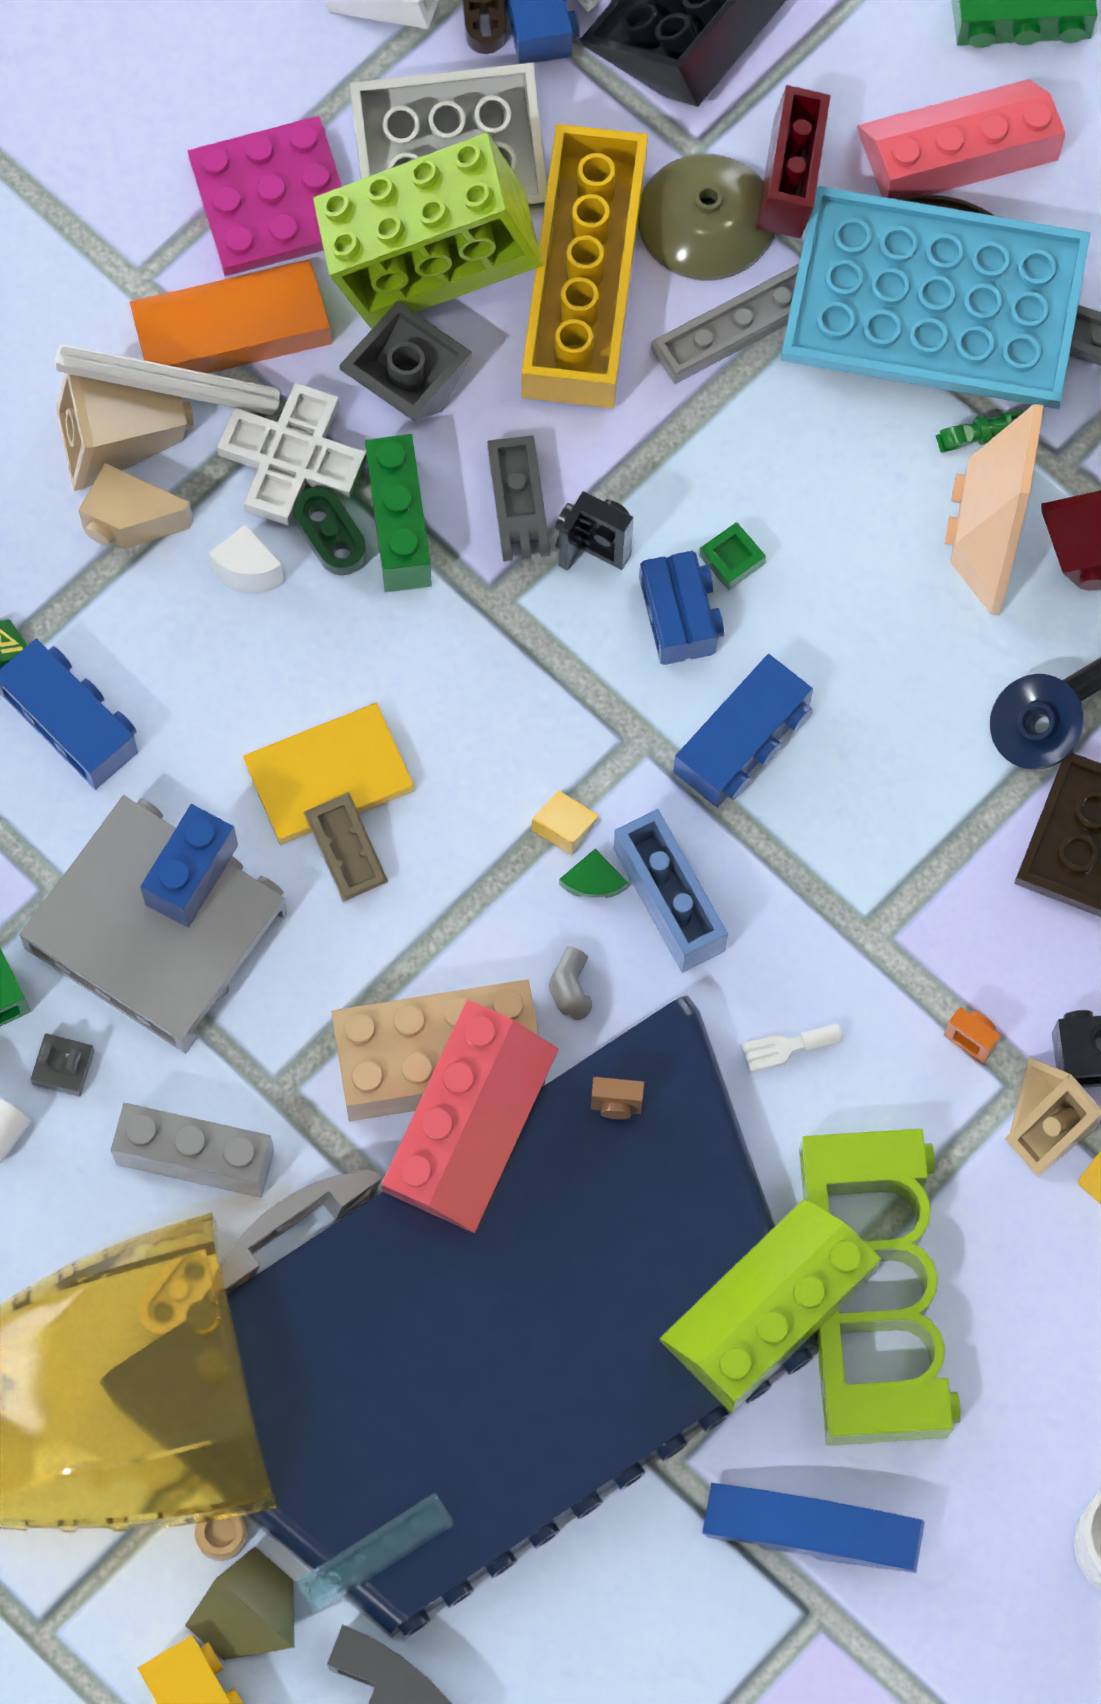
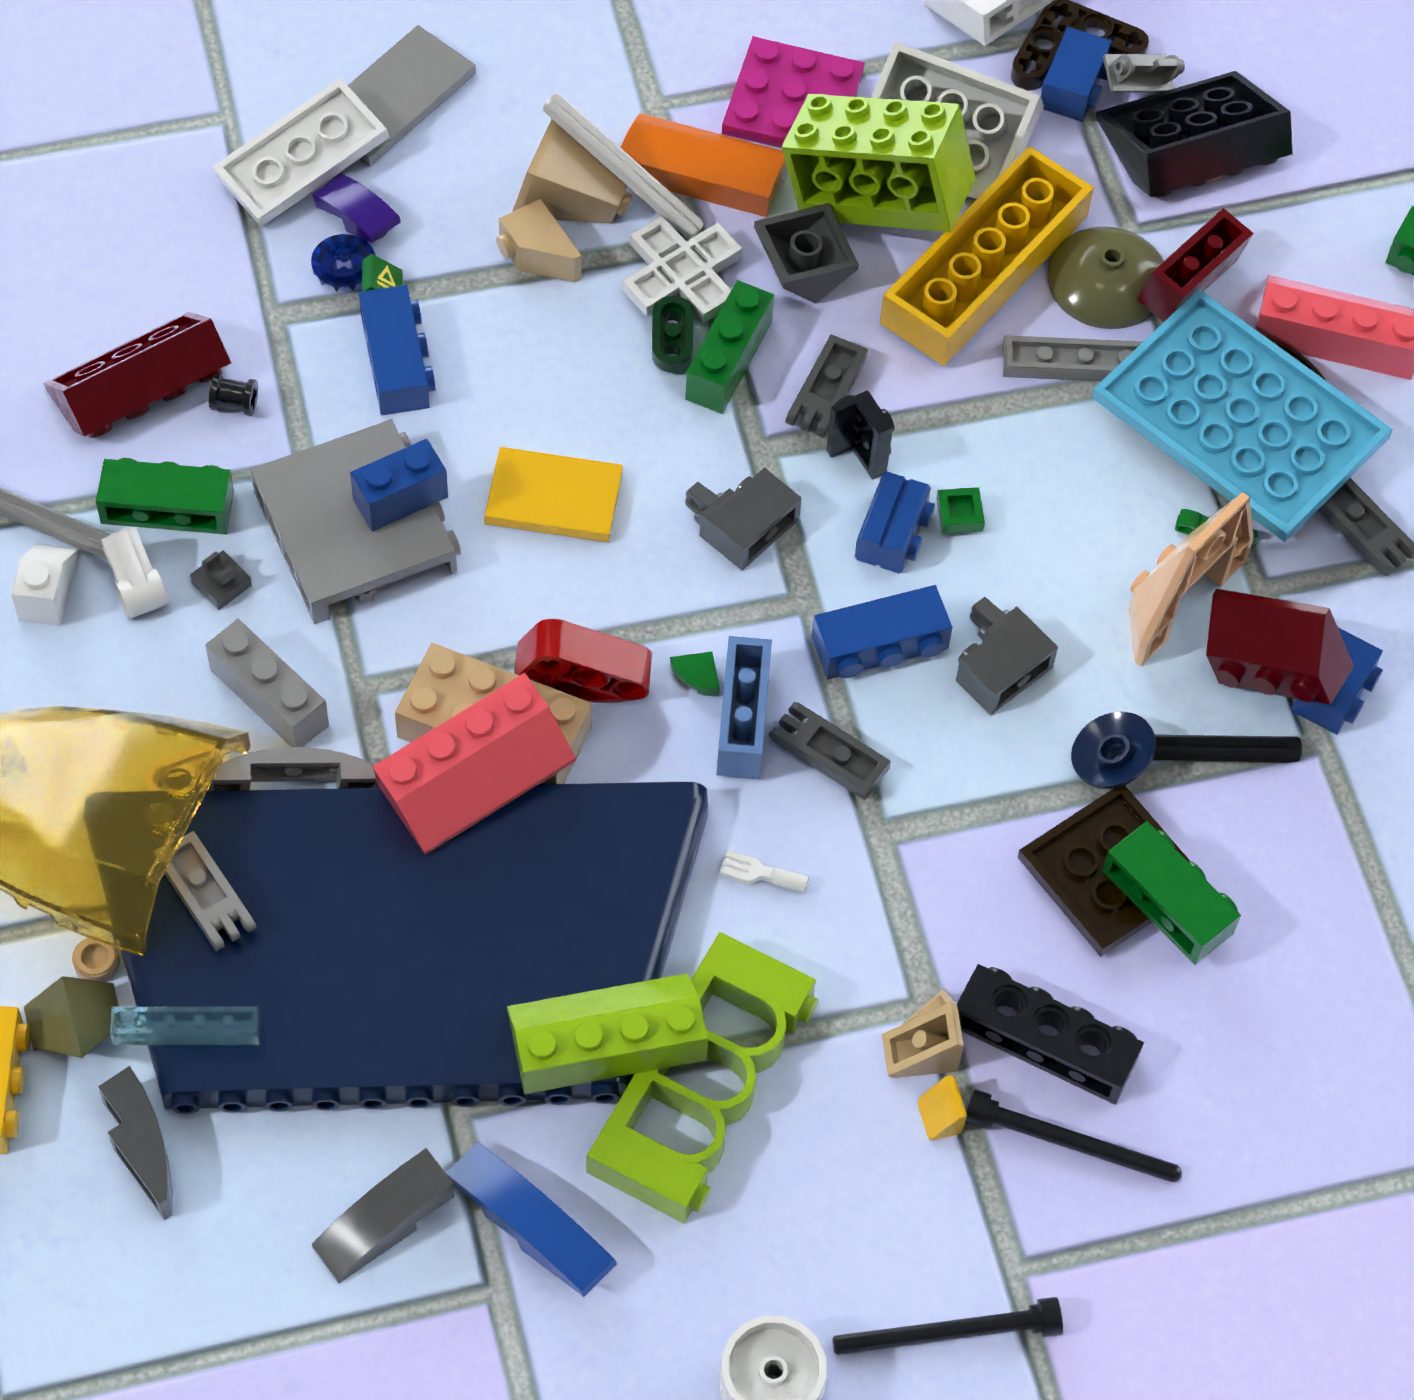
camera: 30 degrees right, 10 degrees down
white brick [208,524,285,593] -> none
dark tan plate [303,792,388,902] -> none
yellow slope [532,790,599,856] -> none
light grey arm [549,946,592,1020] -> none
medium nougat plate [591,1077,644,1119] -> none
orange plate [943,1007,1001,1064] -> none
none -> light grey hinge [154,831,257,951]
none -> dark grey slope [311,1148,455,1284]
none -> red beam [514,619,652,703]
none -> dark grey hinge [685,467,802,571]
none -> dark grey hinge [768,702,891,800]
none -> dark grey hinge [956,597,1058,716]

